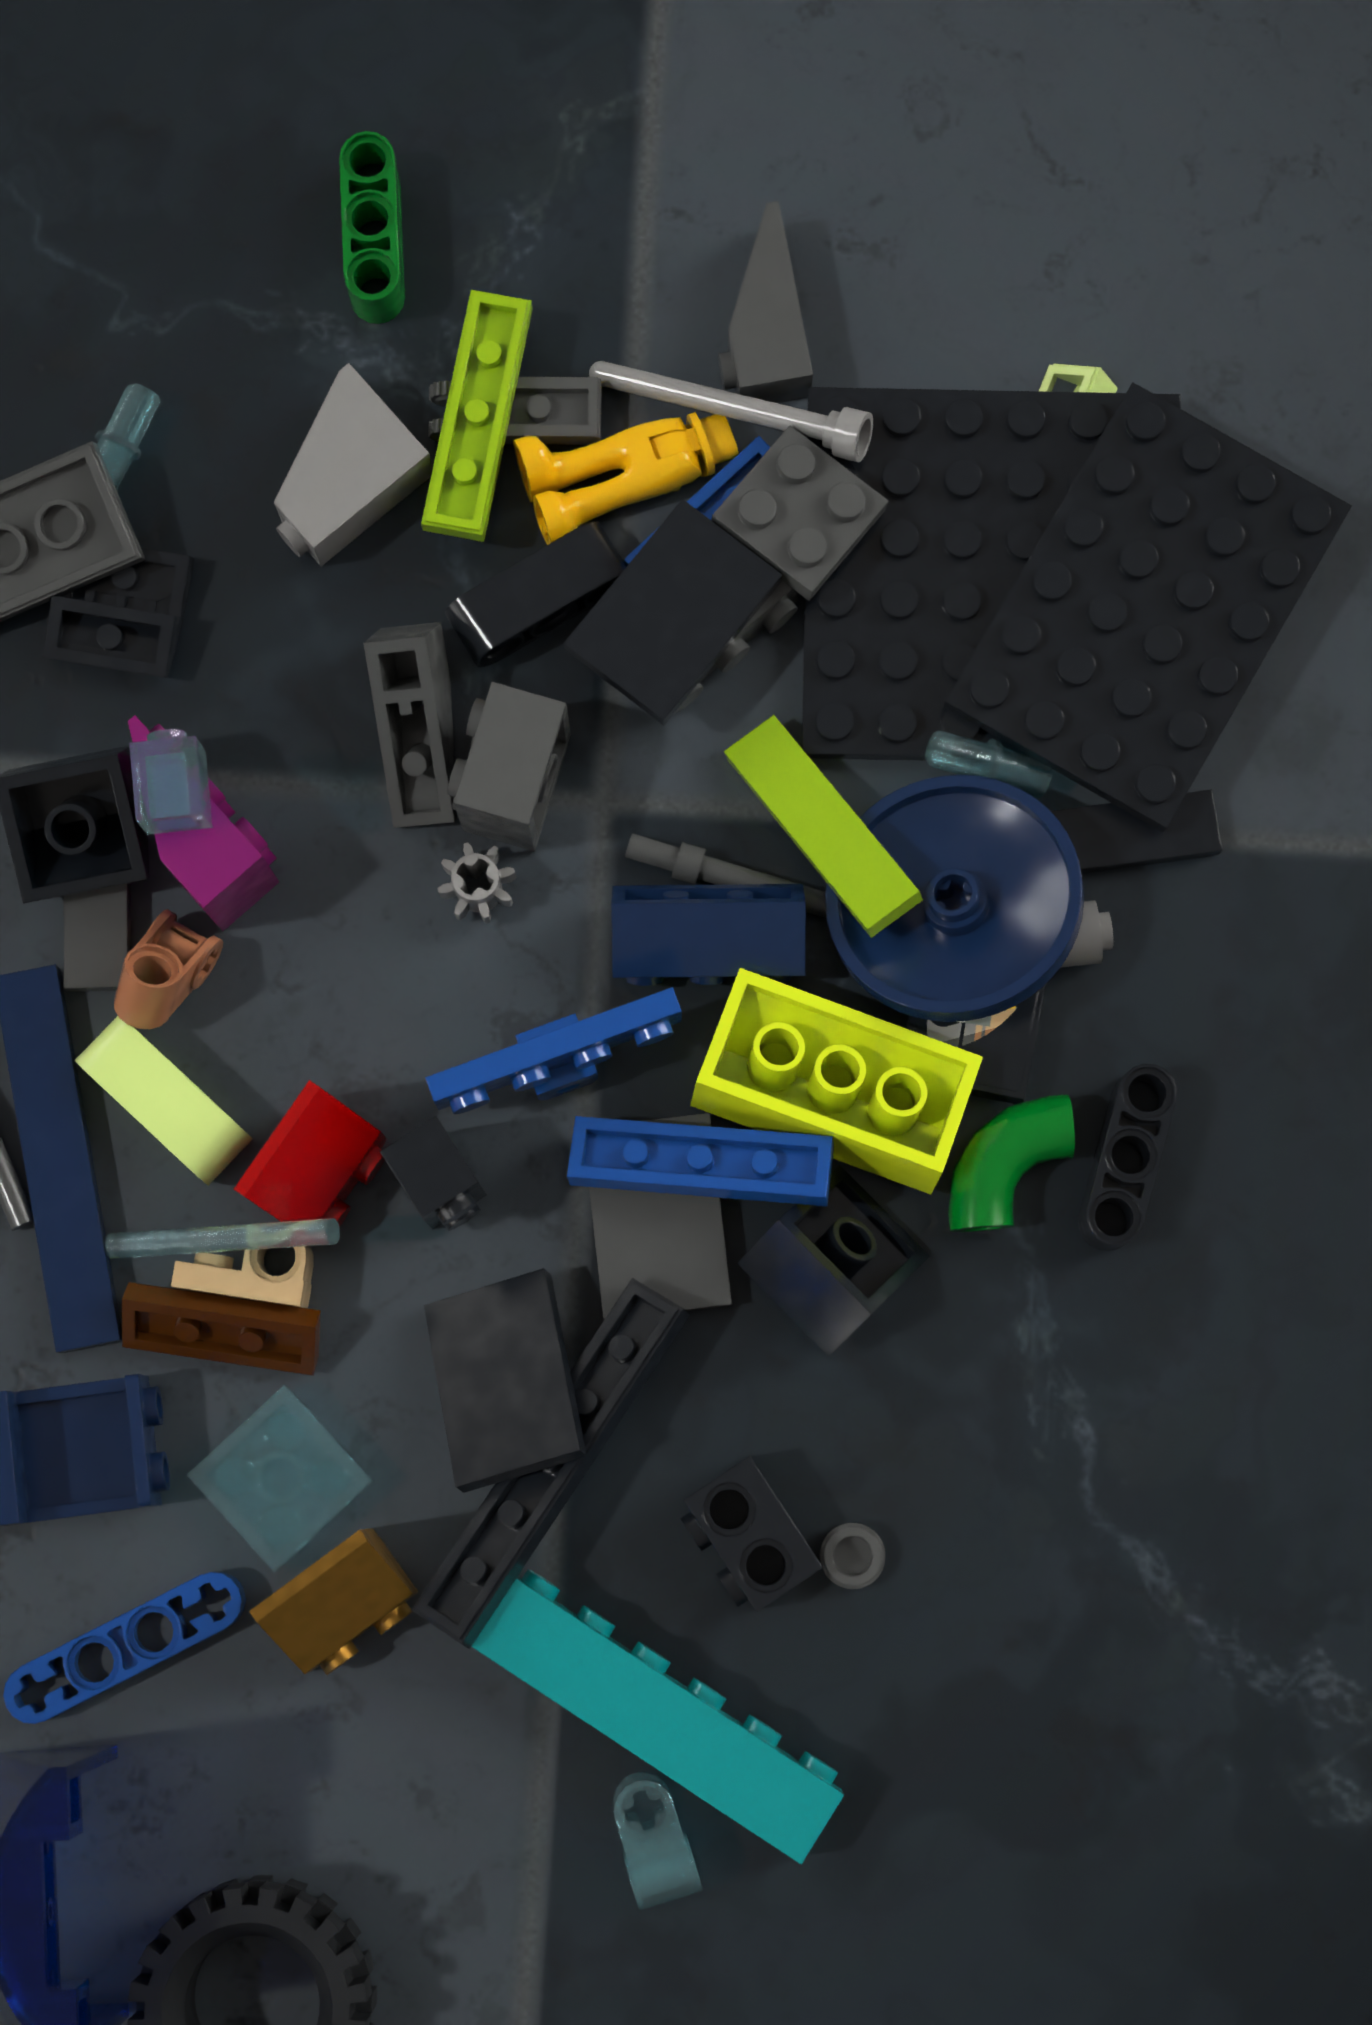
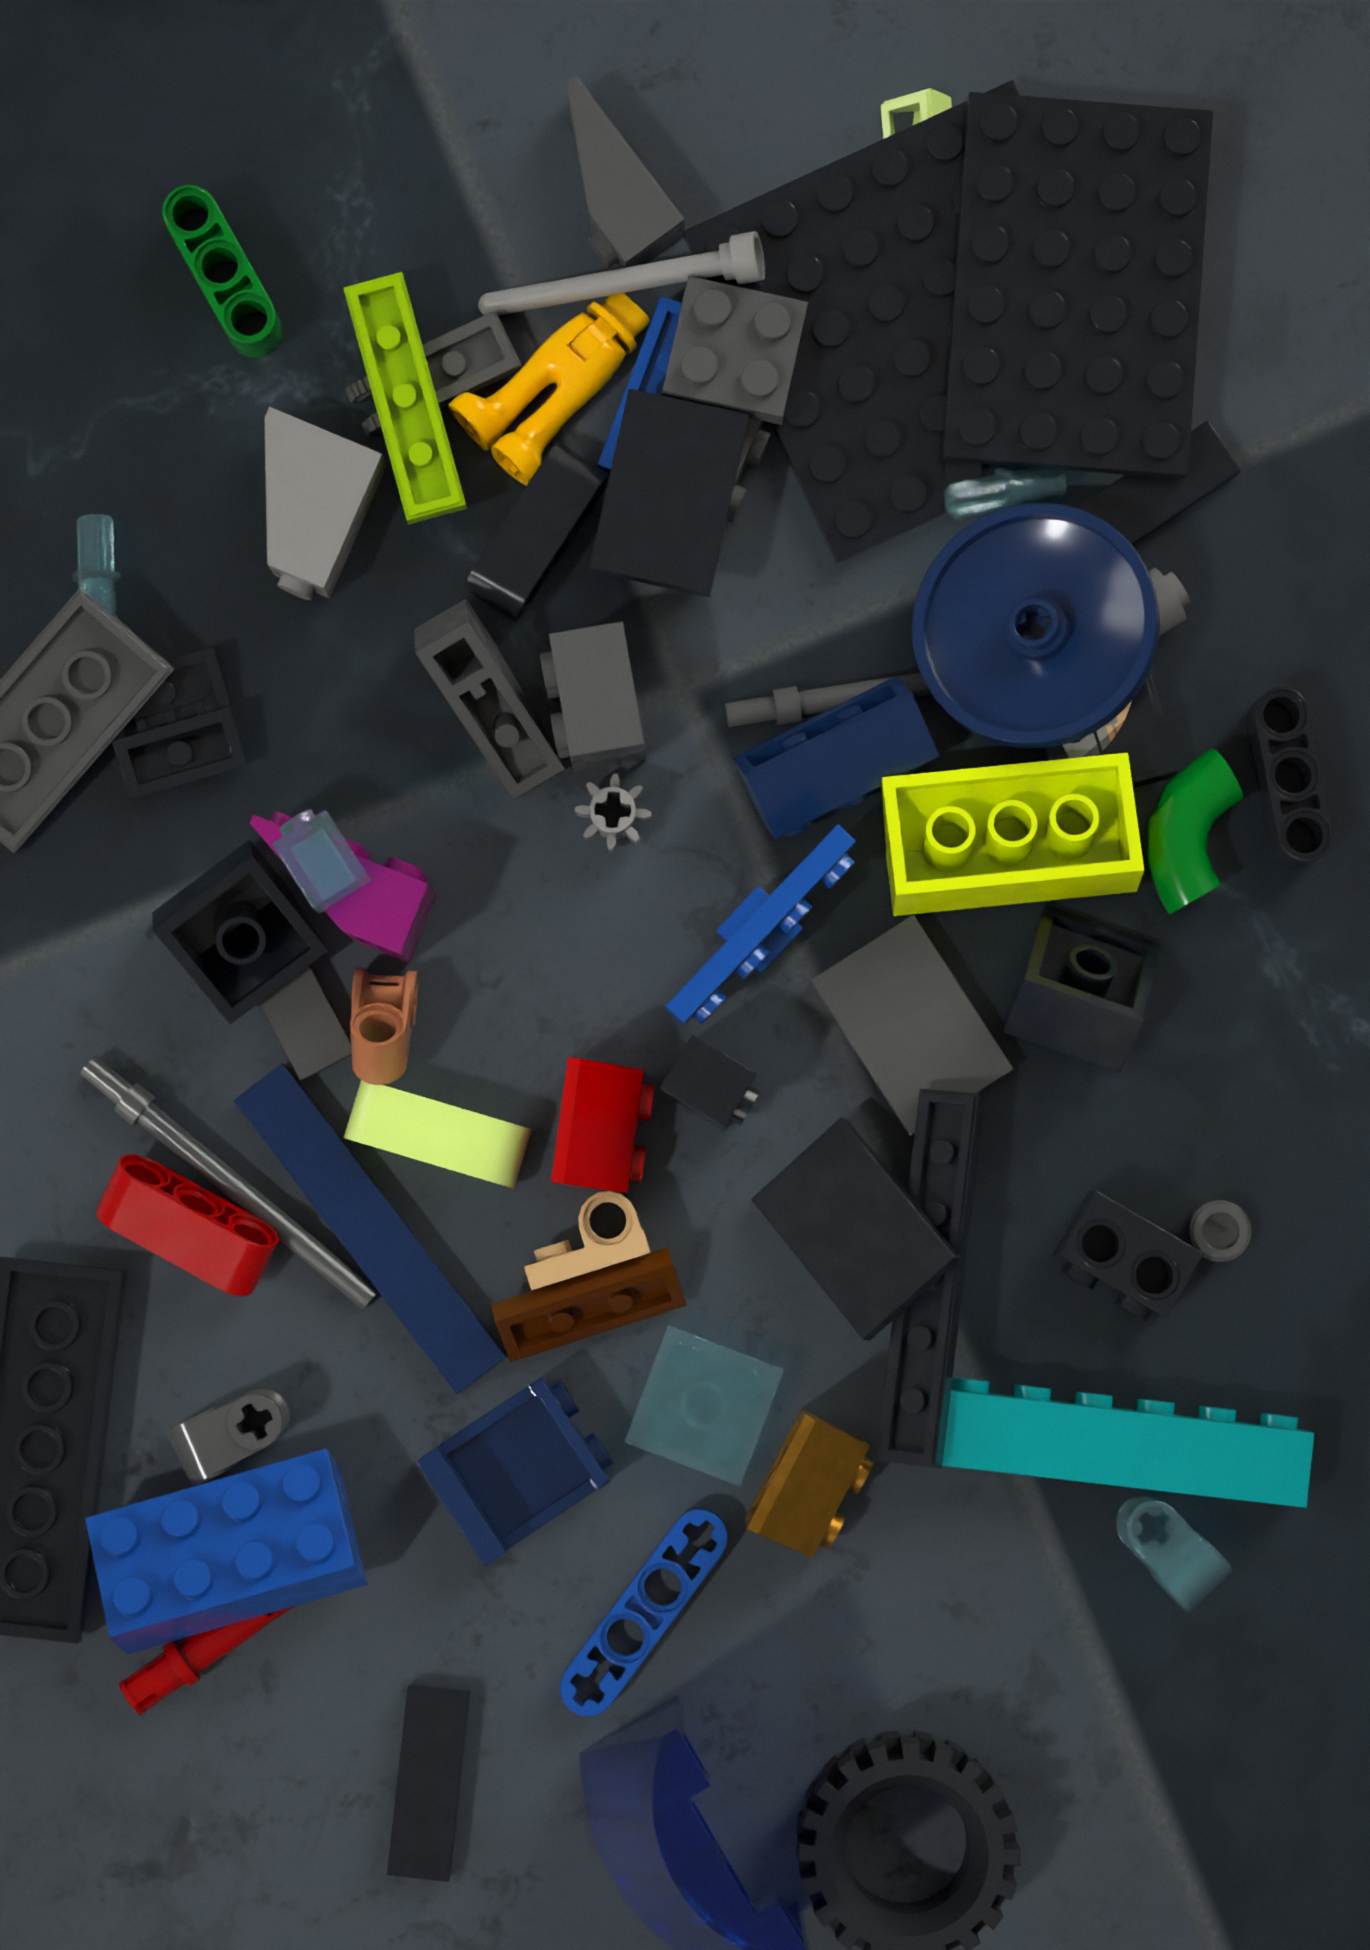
camera: 25 degrees left, 5 degrees up
clear light blue bar [105,1218,340,1259] -> none
blue plate [567,1116,834,1206] -> none
lime tile [723,715,923,938] -> none

